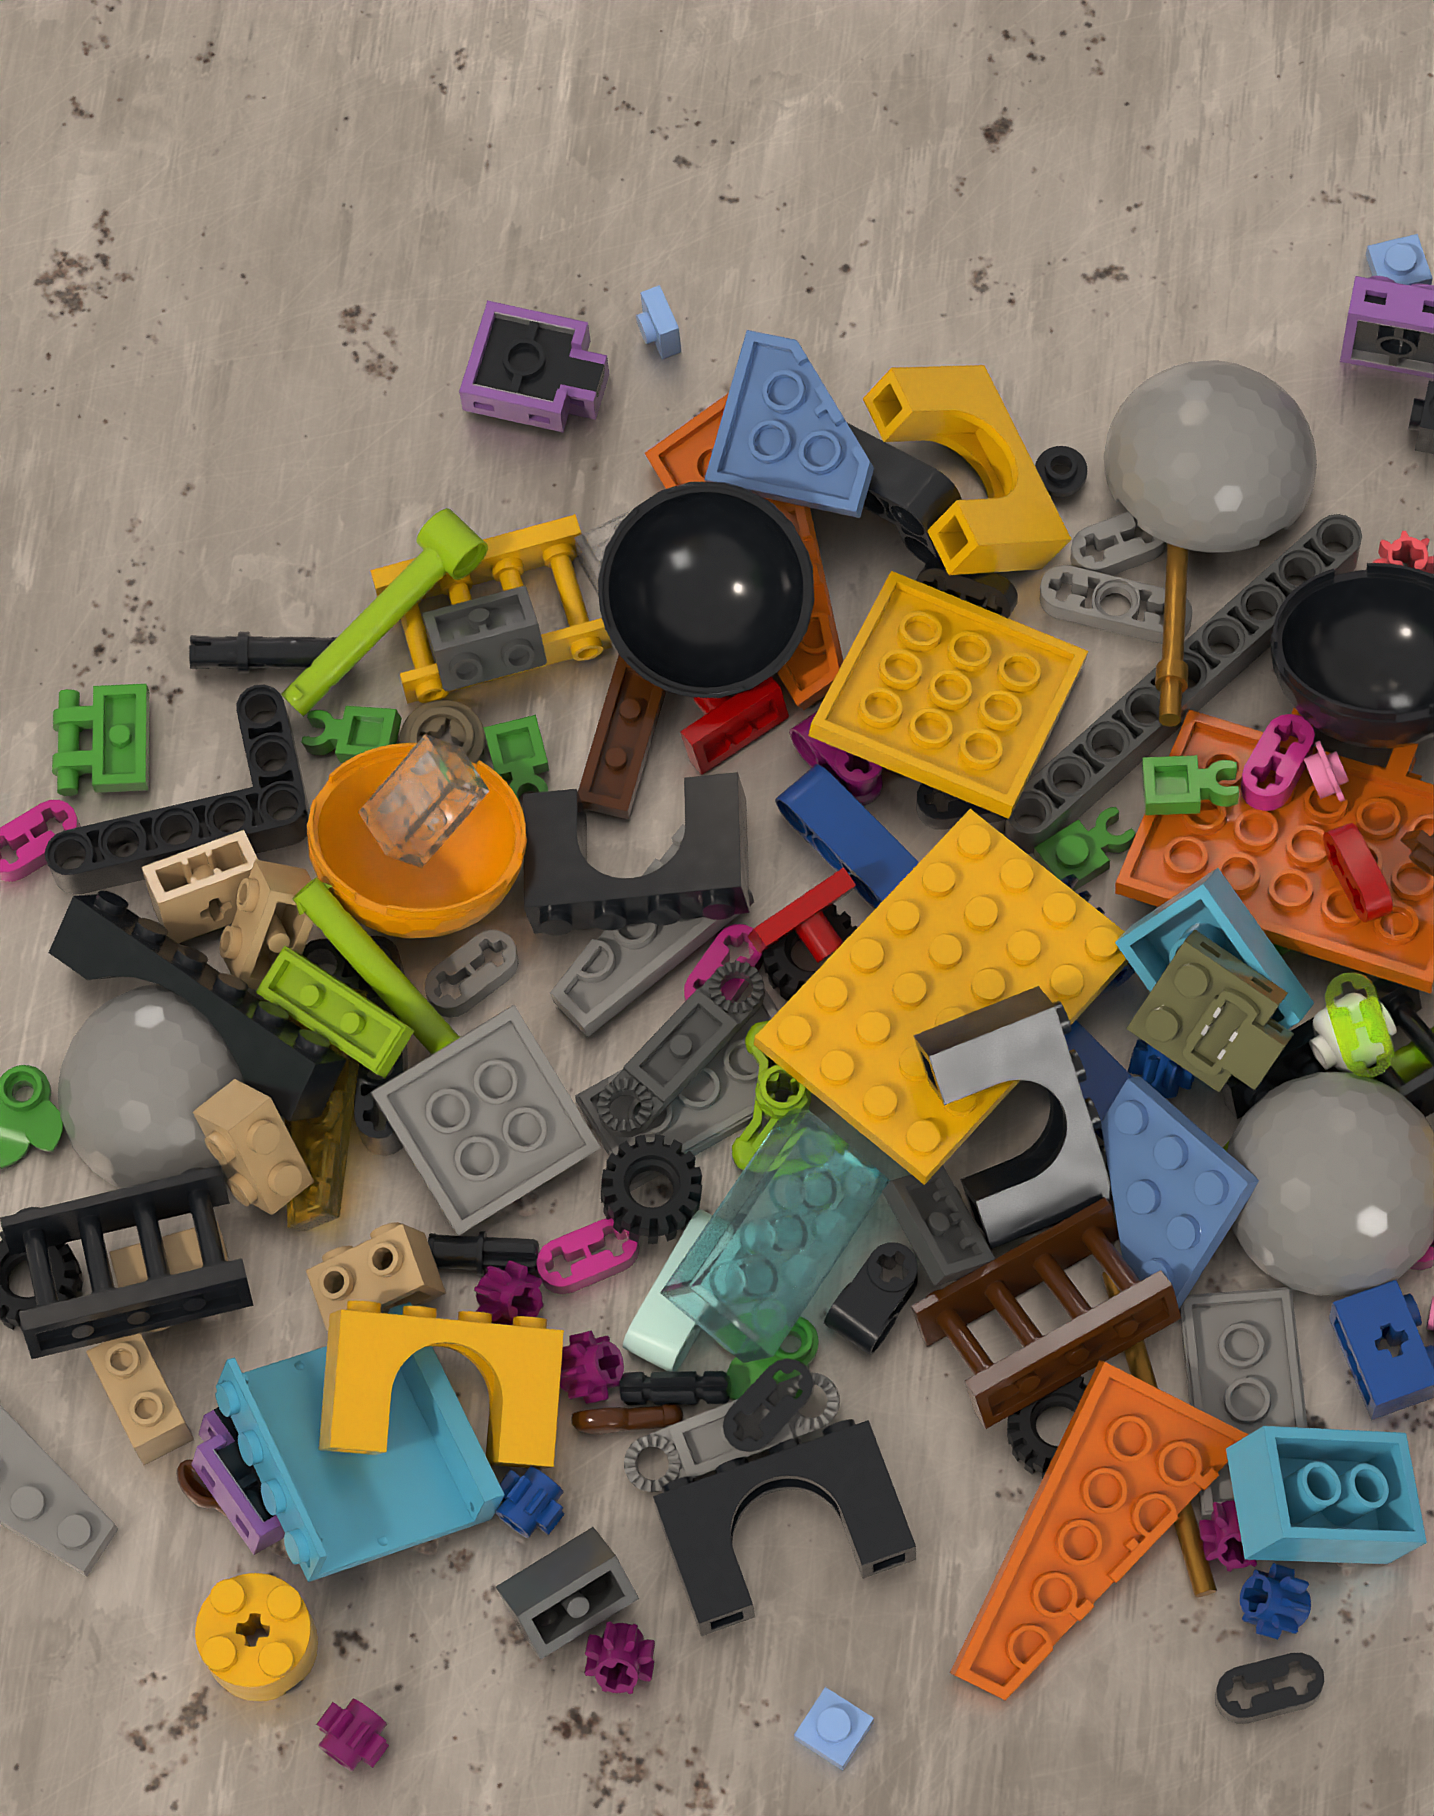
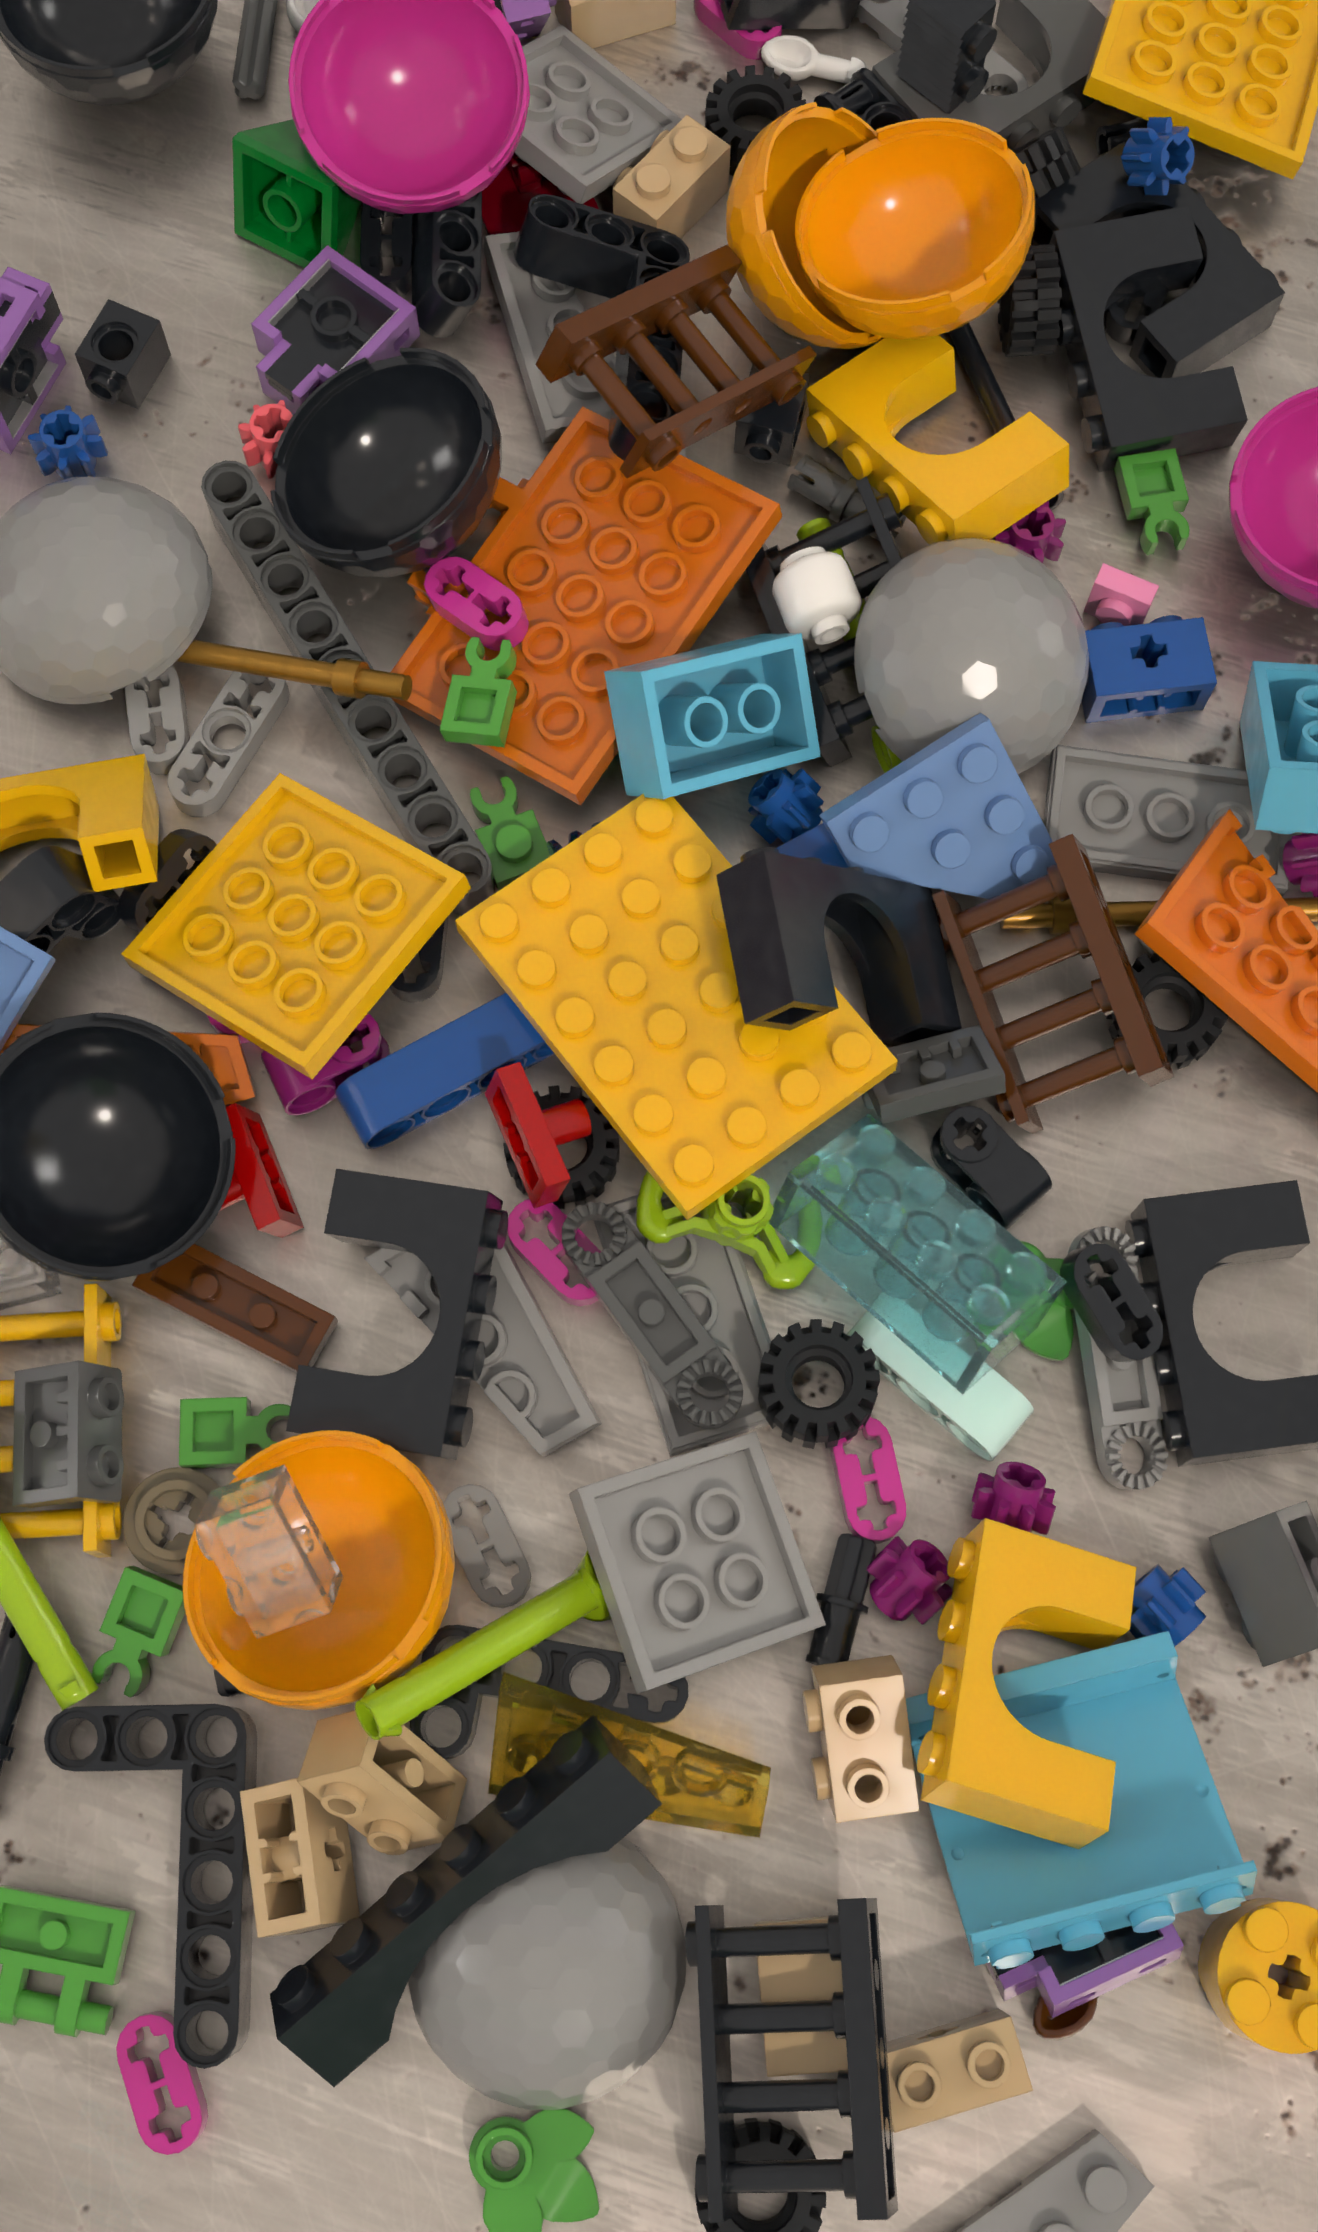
camera: 85 degrees left, 5 degrees up
tan brick [193,1079,314,1215] -> none
lime tile [256,945,415,1078] -> none
reddish brown piece [571,1405,684,1434] -> none
black axle [619,1371,731,1405] -> none
black plate [1035,446,1087,498] -> none
olive piece [1126,930,1294,1092] -> none
bright pink plate [1304,741,1349,802] -> none
red beam [1323,823,1393,922] -> none
clear neon green beam [1325,972,1395,1077] -> none
none -> blue gear [28,405,108,479]

